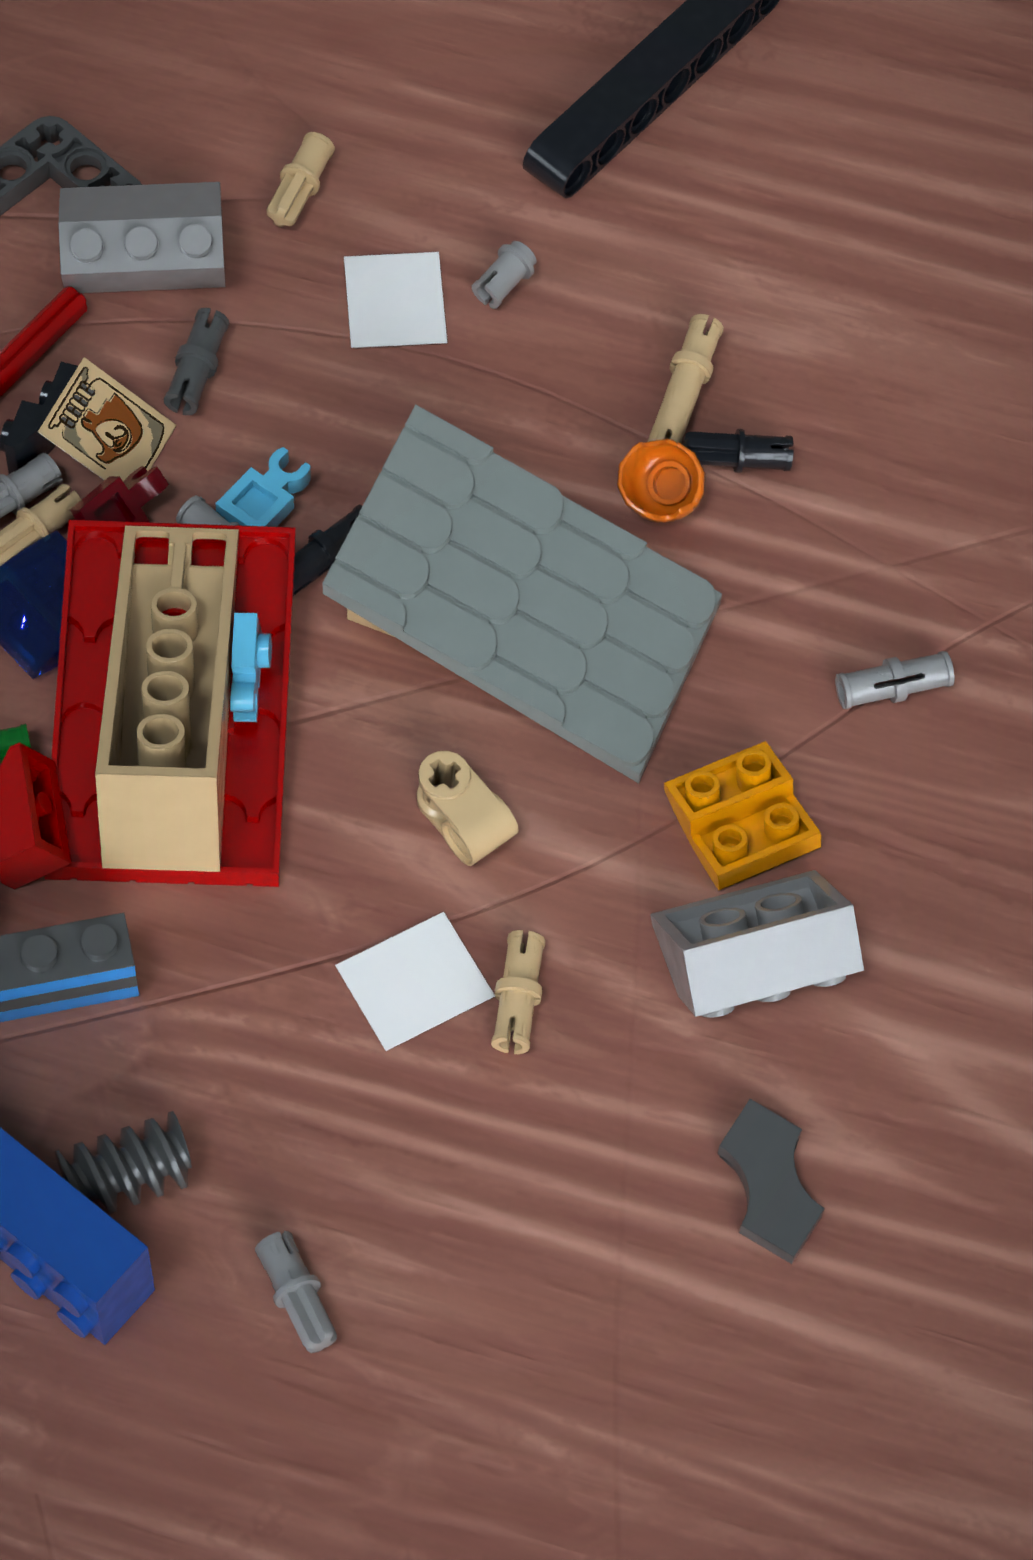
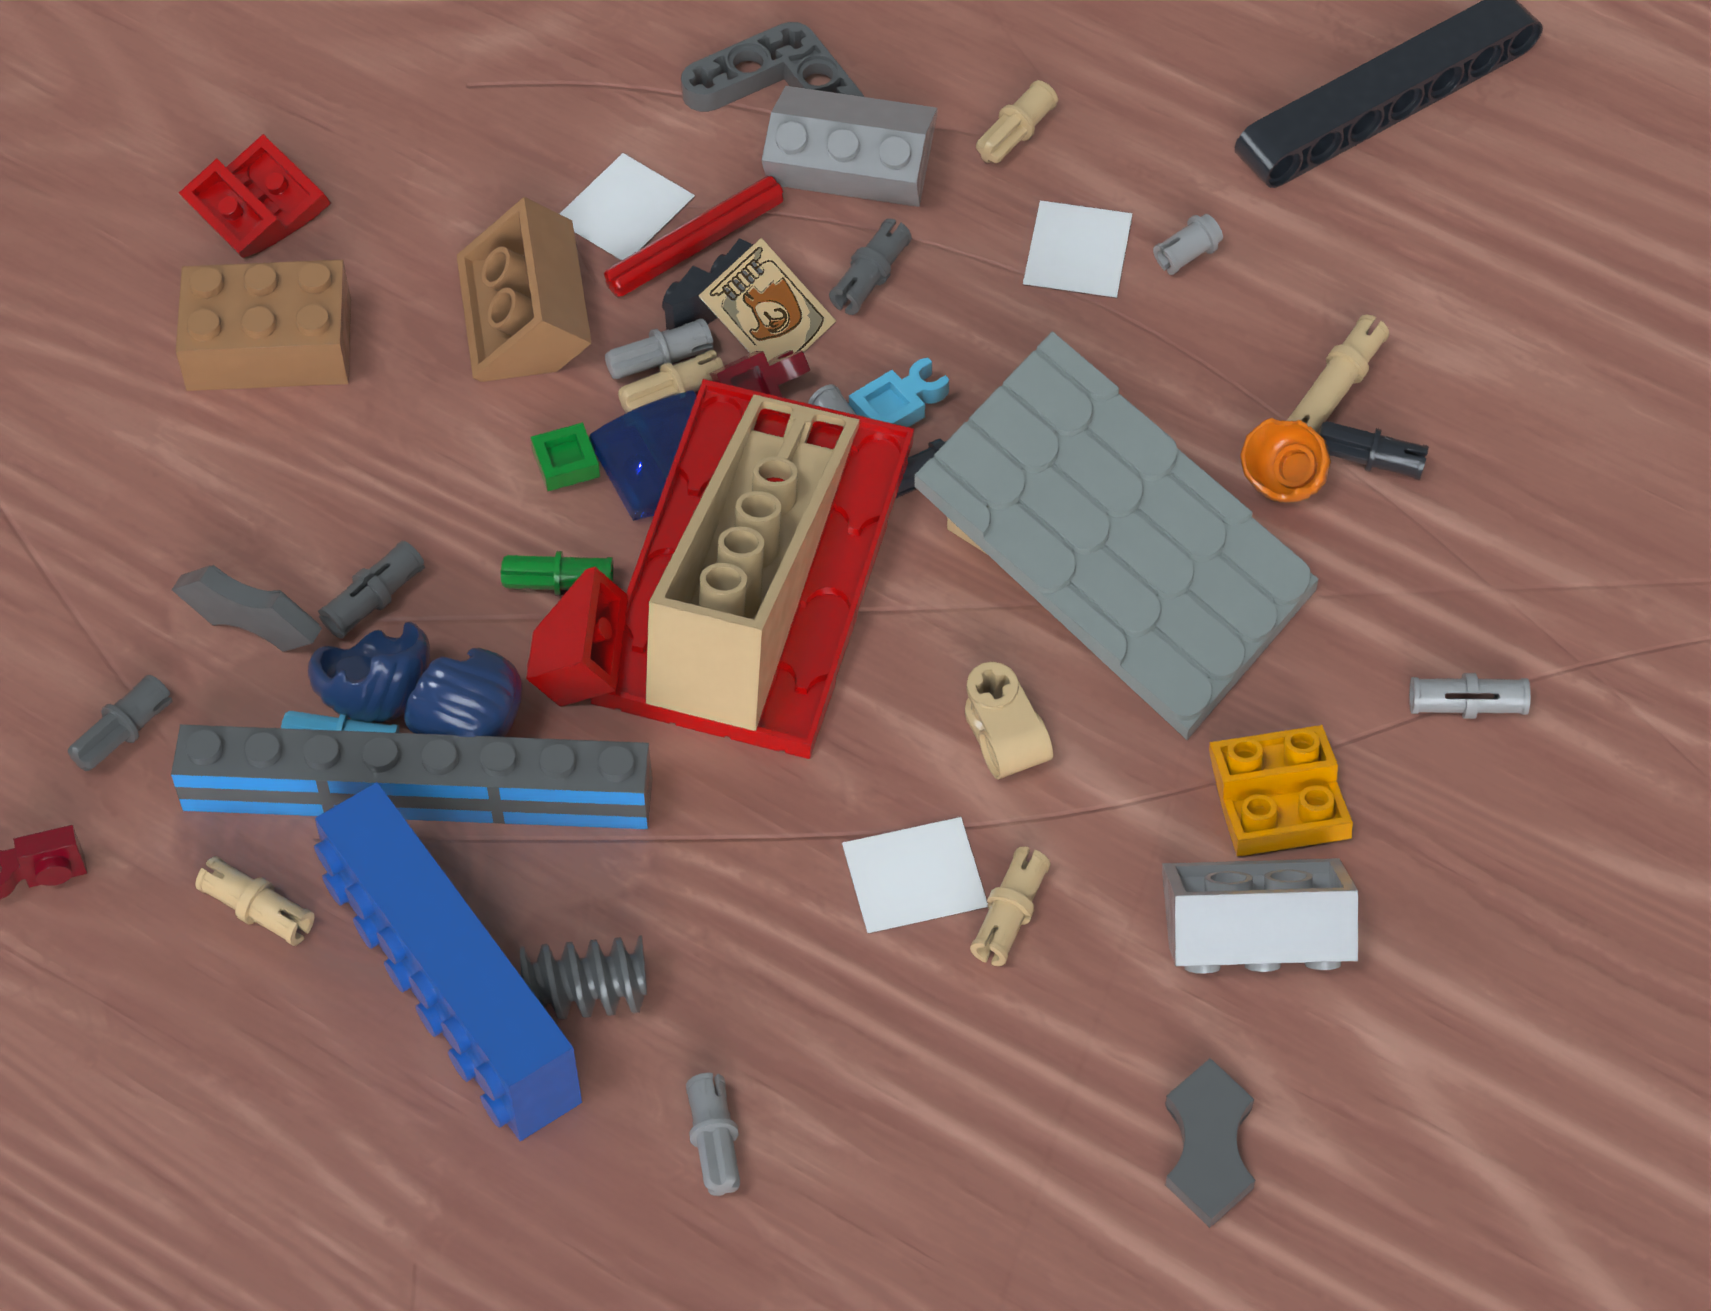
camera: 20 degrees right, 5 degrees down
medium azure plate [230,613,272,722] -> none

